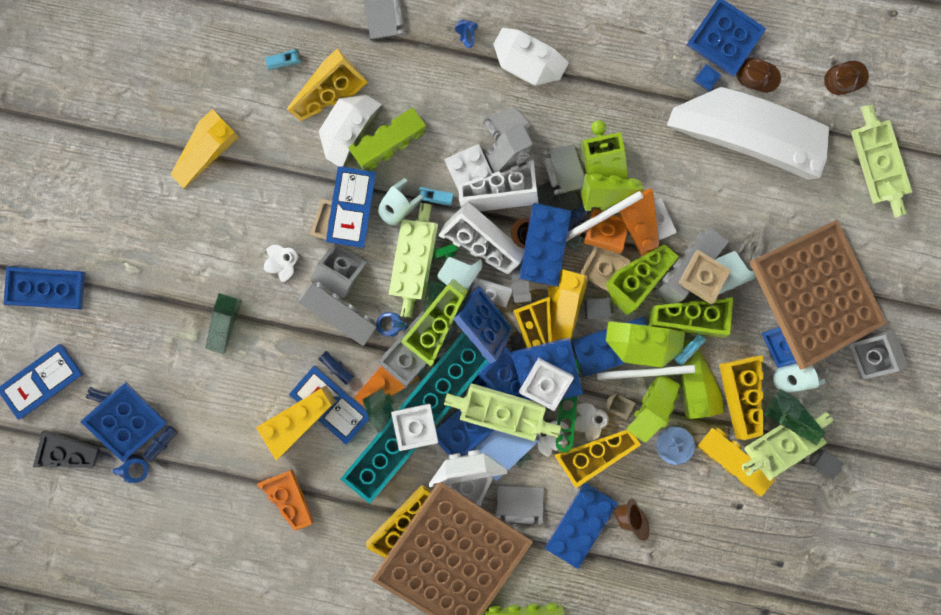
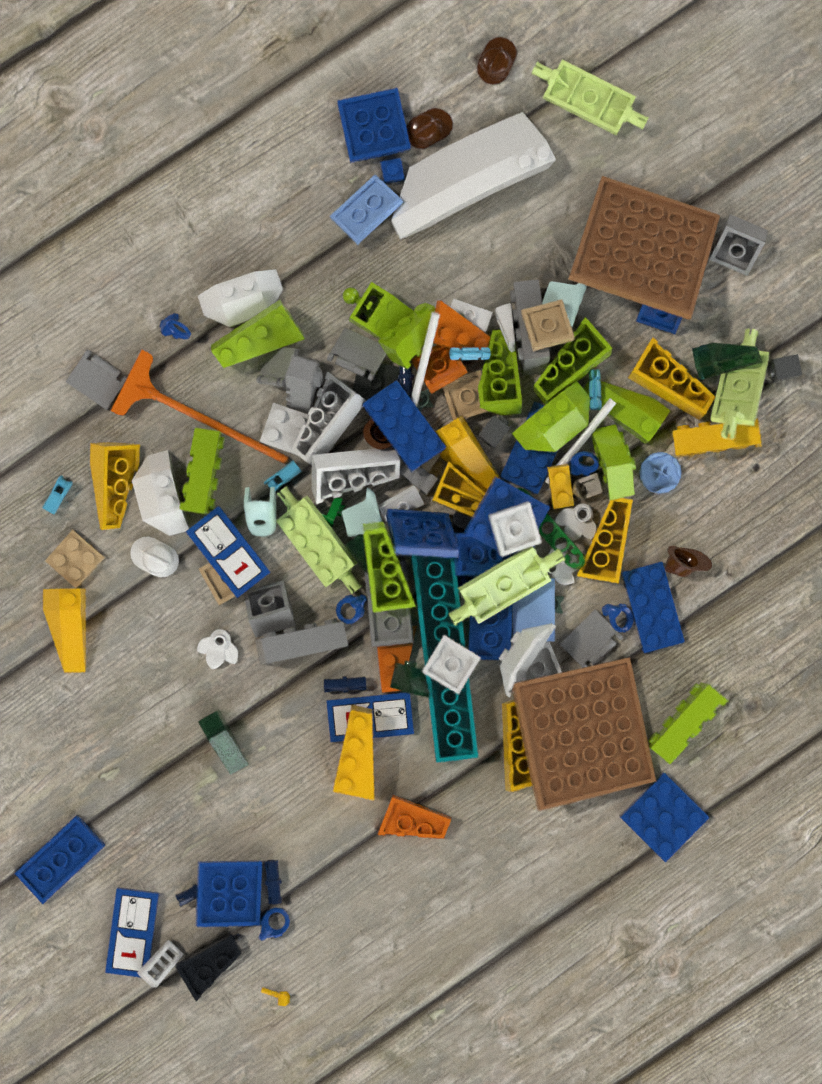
camera: 40 degrees left, 0 degrees up
light aqua piece [773,363,825,393] -> none
none -> tan plate [45,529,105,588]
none -> orange piece [111,350,289,464]
none -> white piece [130,536,179,577]
none -> white slope [137,940,184,988]
none -> lime wedge [211,300,305,368]
none -> yellow hand [261,987,290,1006]
none -> light blue tile [330,175,403,245]
none -> medium azure axle [449,347,491,360]
none -> white slope [495,303,515,352]
none -> yellow plate [547,464,574,509]
none -> blue piece [569,451,599,476]
none -> blue piece [602,604,634,633]

